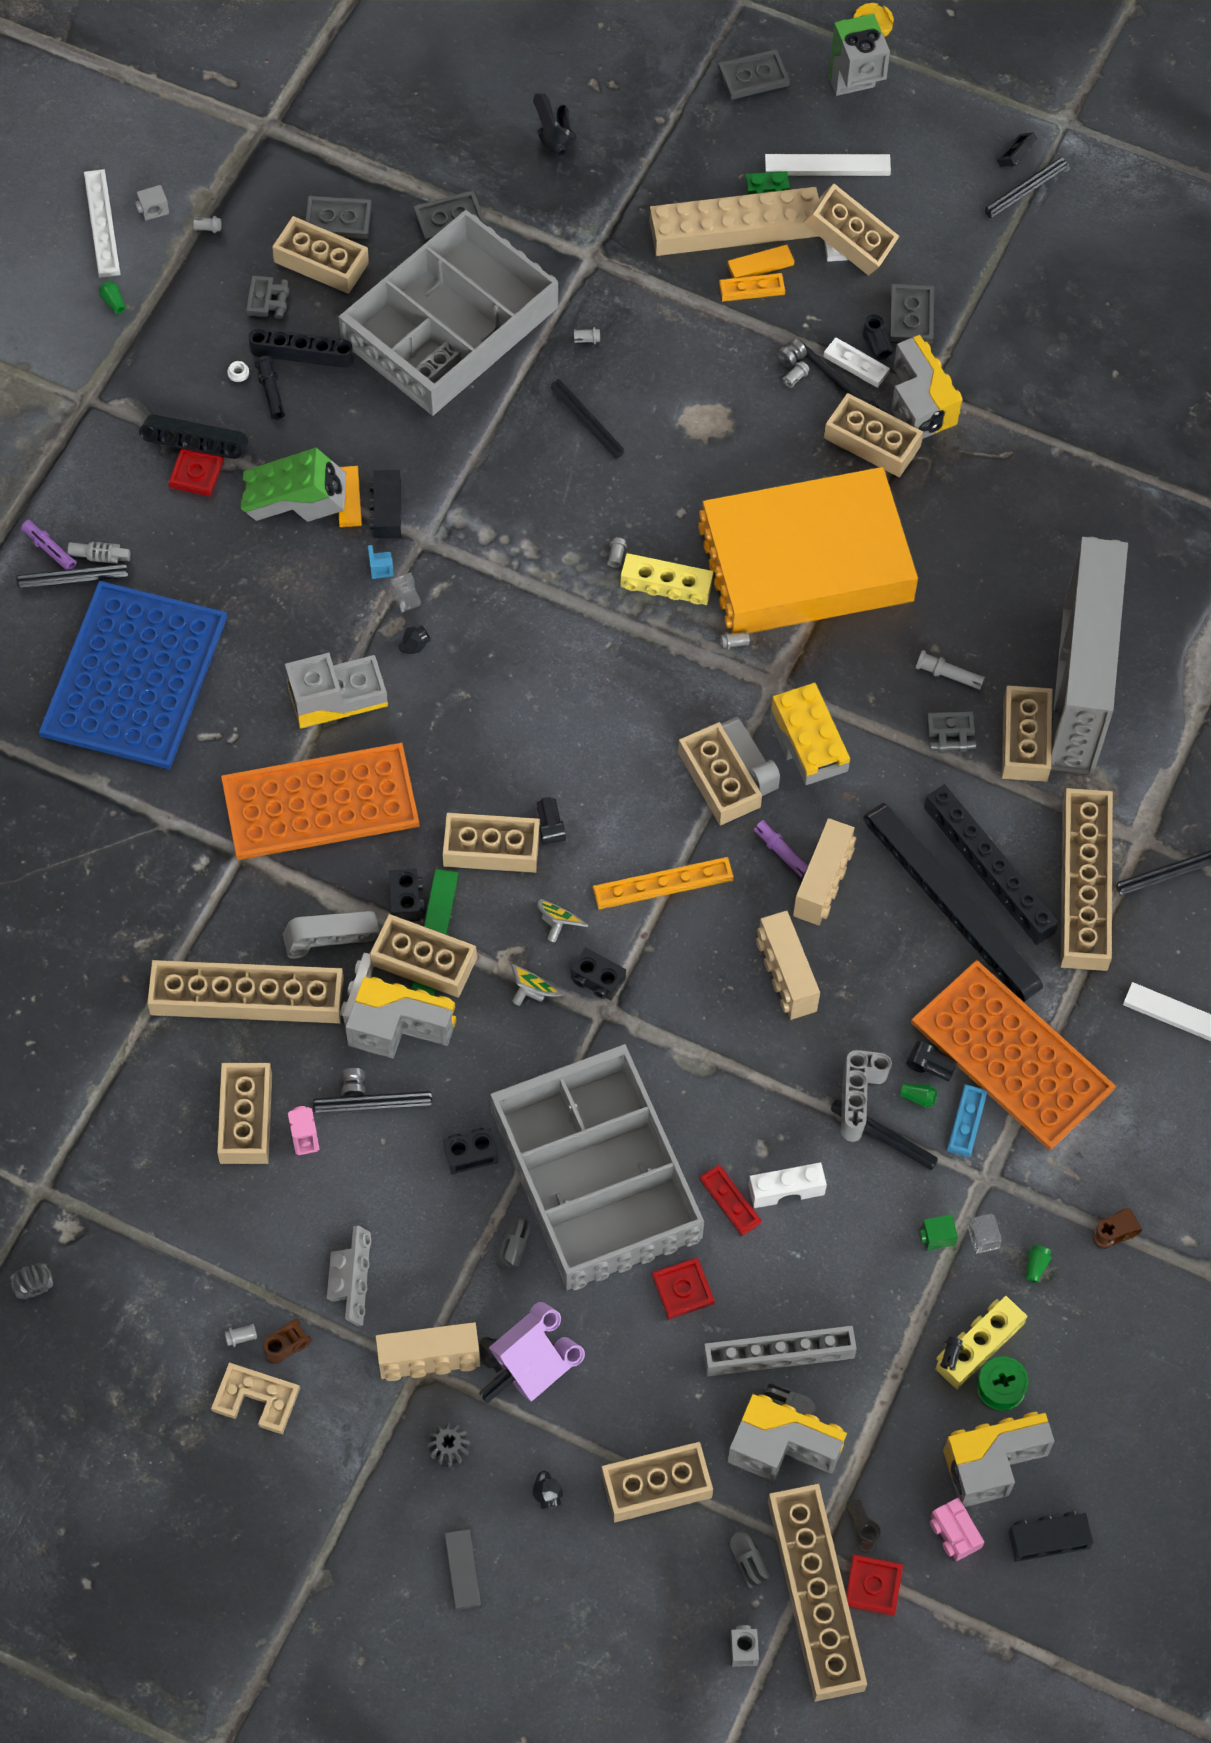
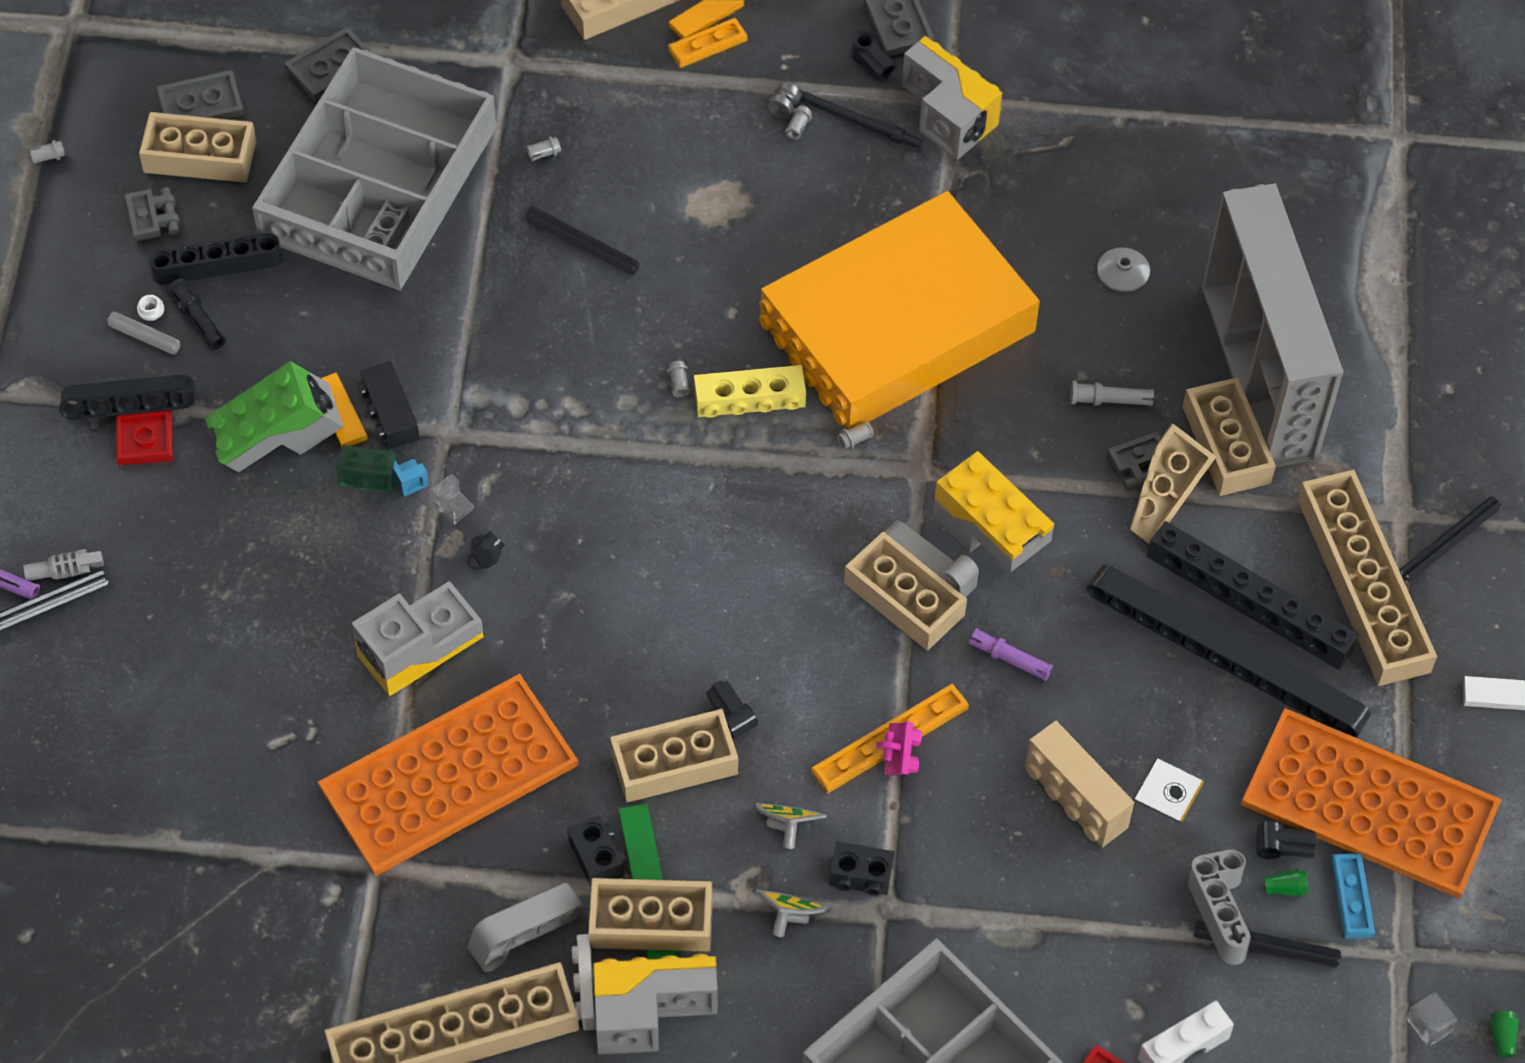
camera: 20 degrees left, 5 degrees down
blue plate [39,581,228,769] -> none
tan brick [793,818,857,926] -> none
white plate [823,338,890,388] -> none
tan brick [824,393,923,478] -> none
green brick [919,1215,958,1251] -> none
none -> light grey axle [107,312,181,355]
none -> clear green bracket [336,445,396,493]
none -> dark pink hips [876,721,922,776]
none -> light grey dish [1097,248,1150,292]
none -> tan wedge [1129,424,1216,545]
none -> white sticker [1135,758,1204,822]

